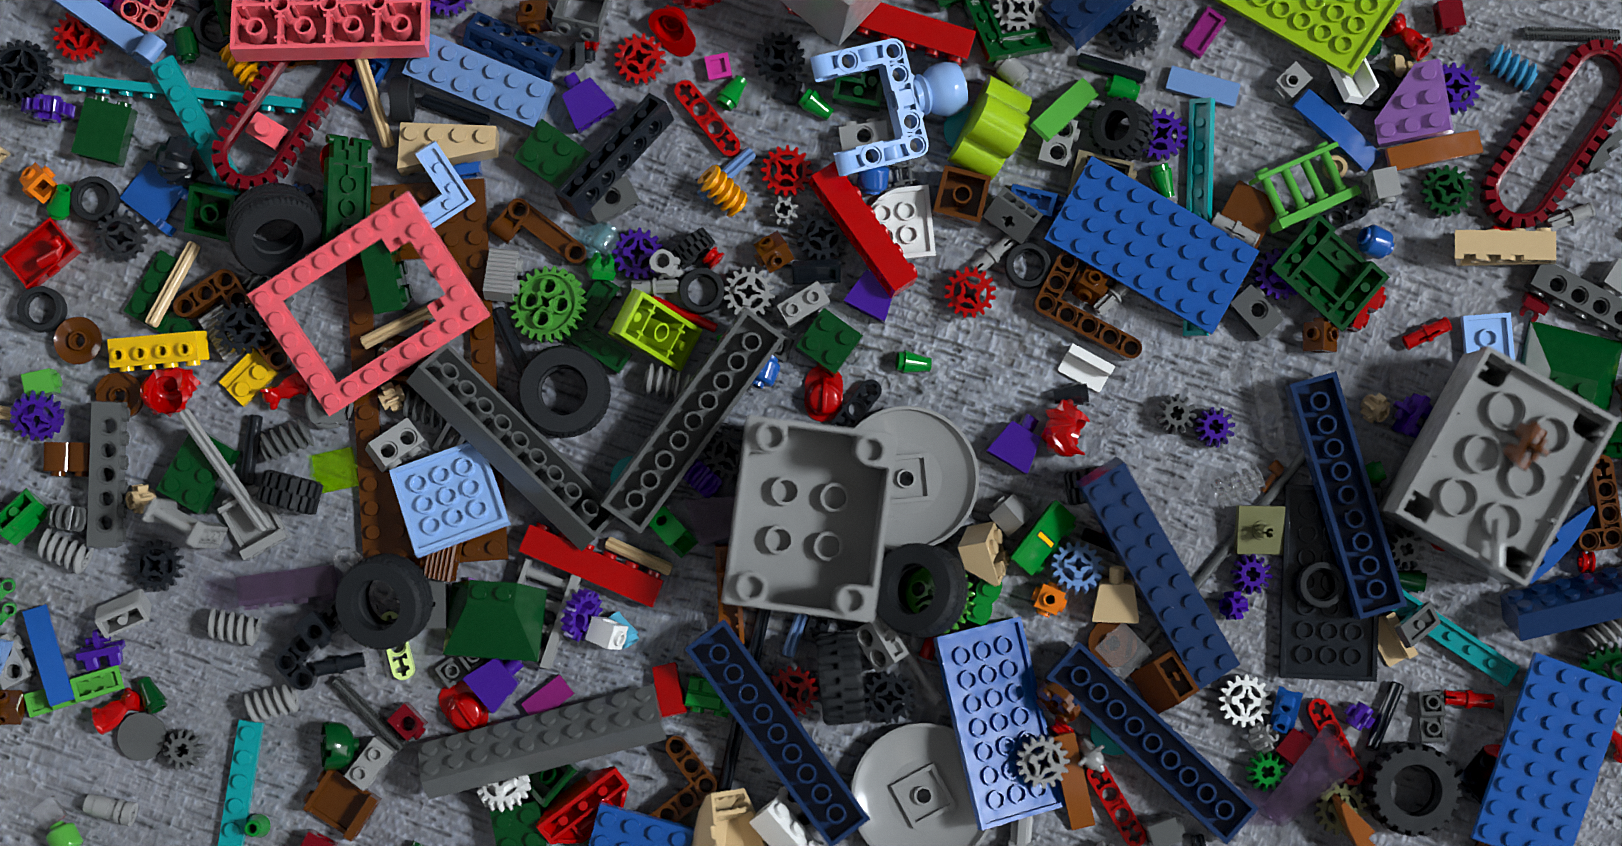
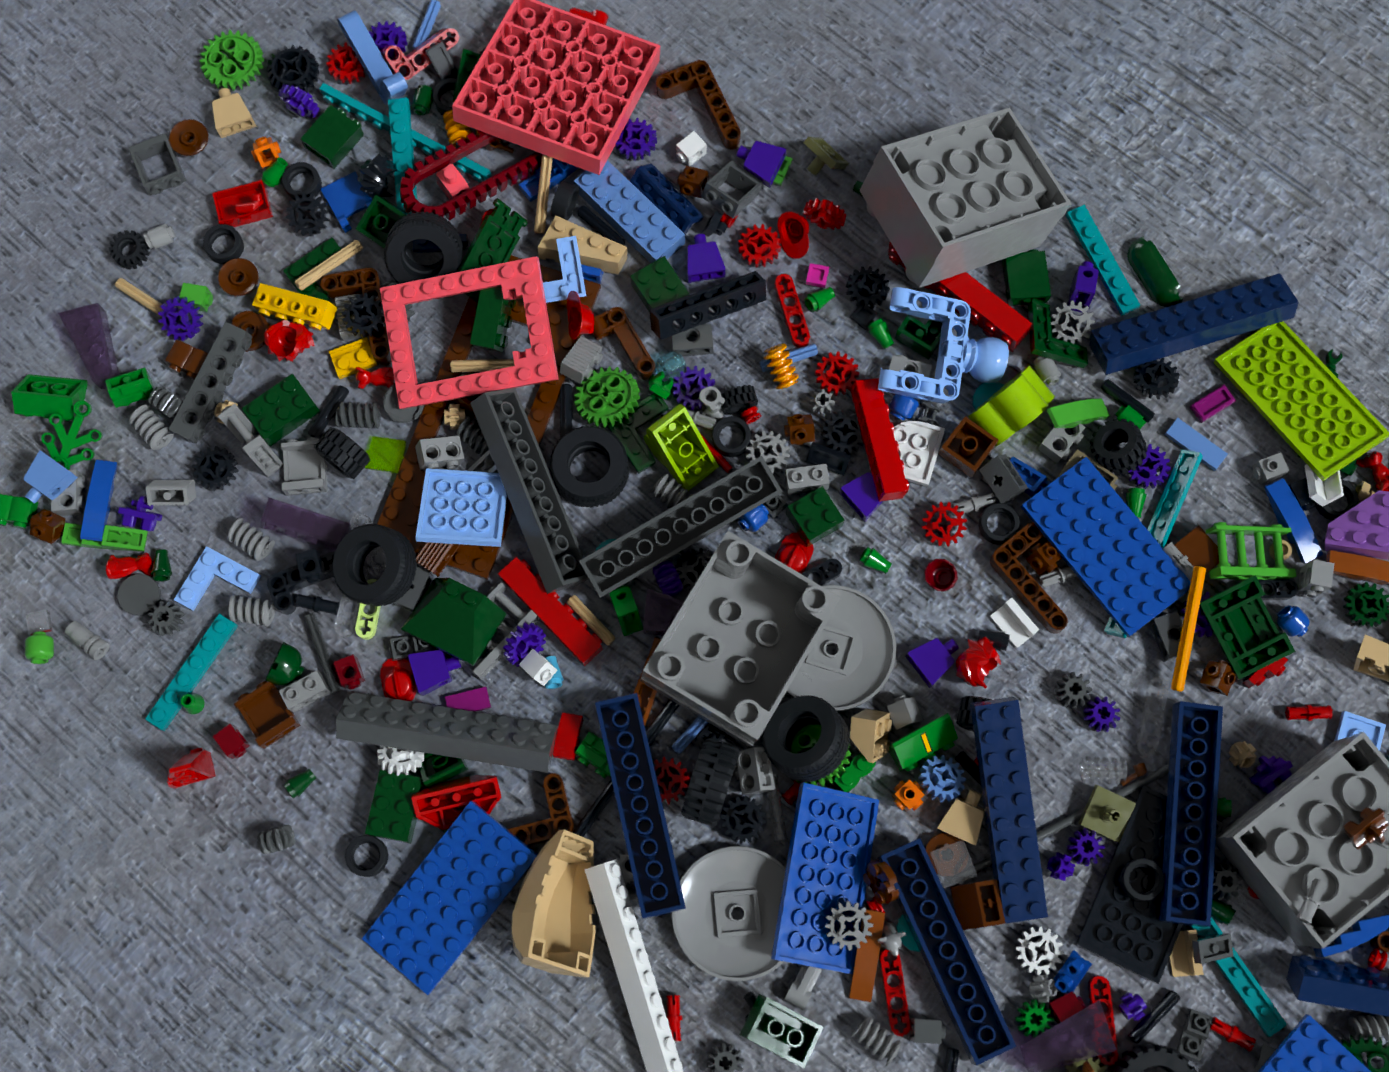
camera: 25 degrees right, 10 degrees down
light grey axle [177,408,270,532] -> none
none -> light blue plate [174,546,261,611]
none -> red piece [567,291,594,339]
none -> dark red hair [925,559,958,592]
none -> light orange axle [1171,566,1206,692]

